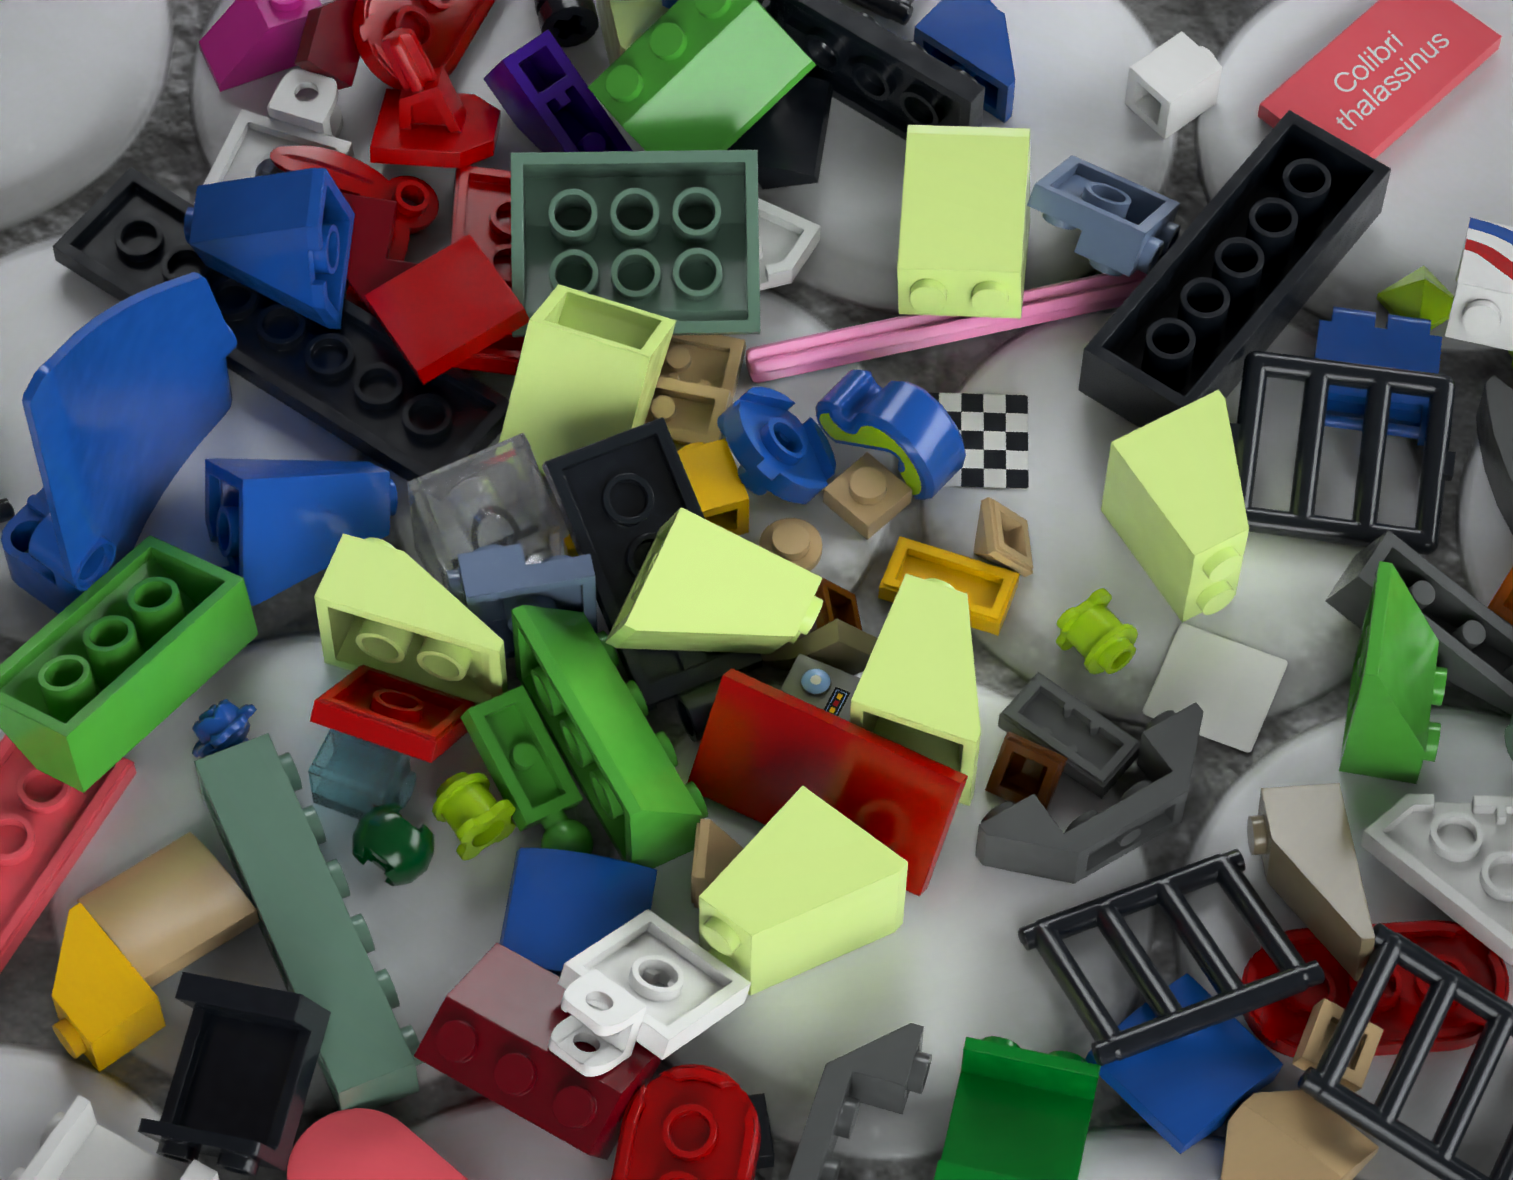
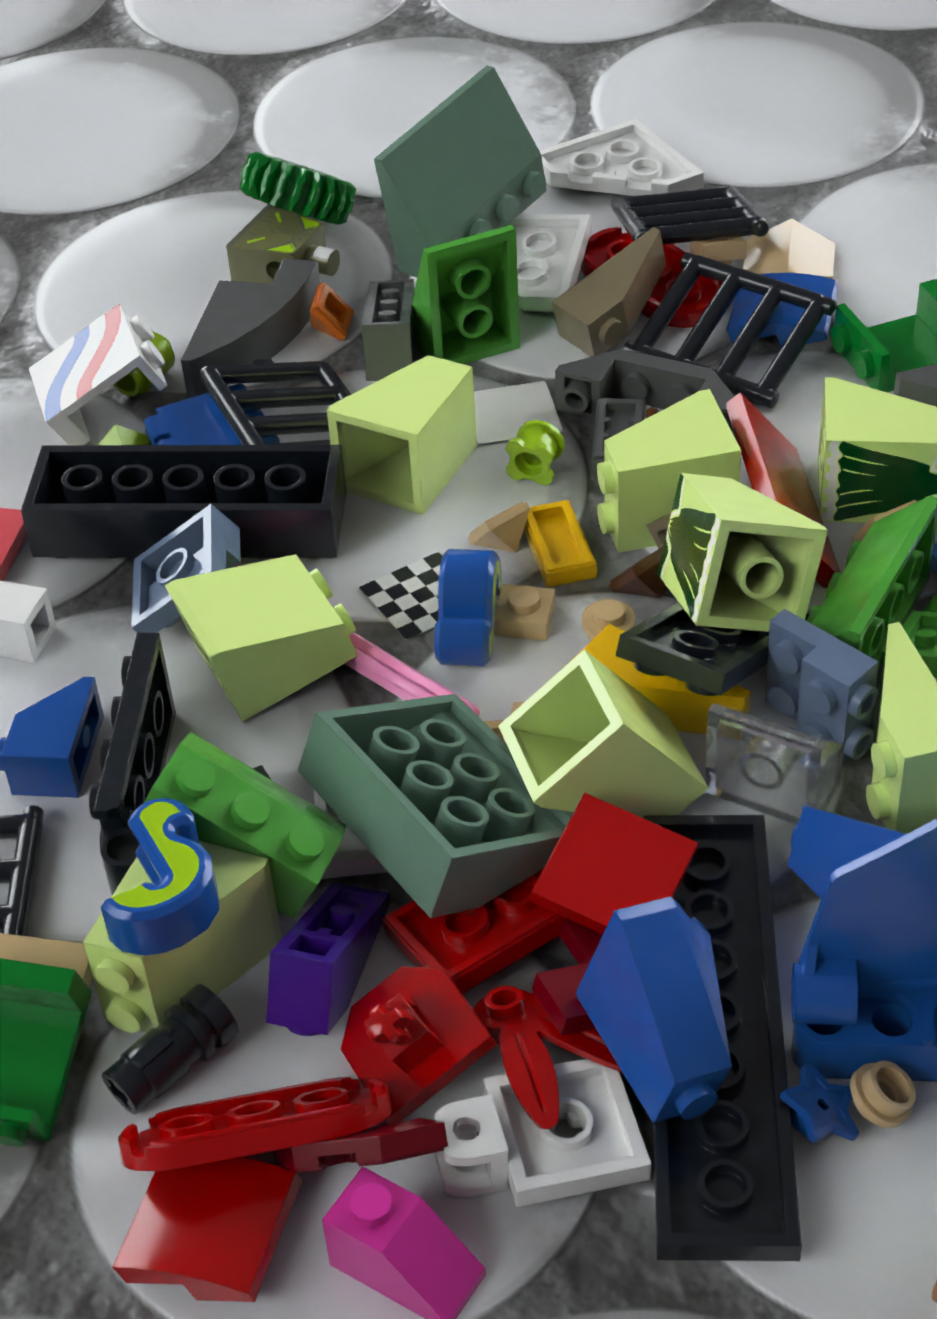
camera: 120 degrees left, 15 degrees down
blue plate [717,387,836,504] -> none

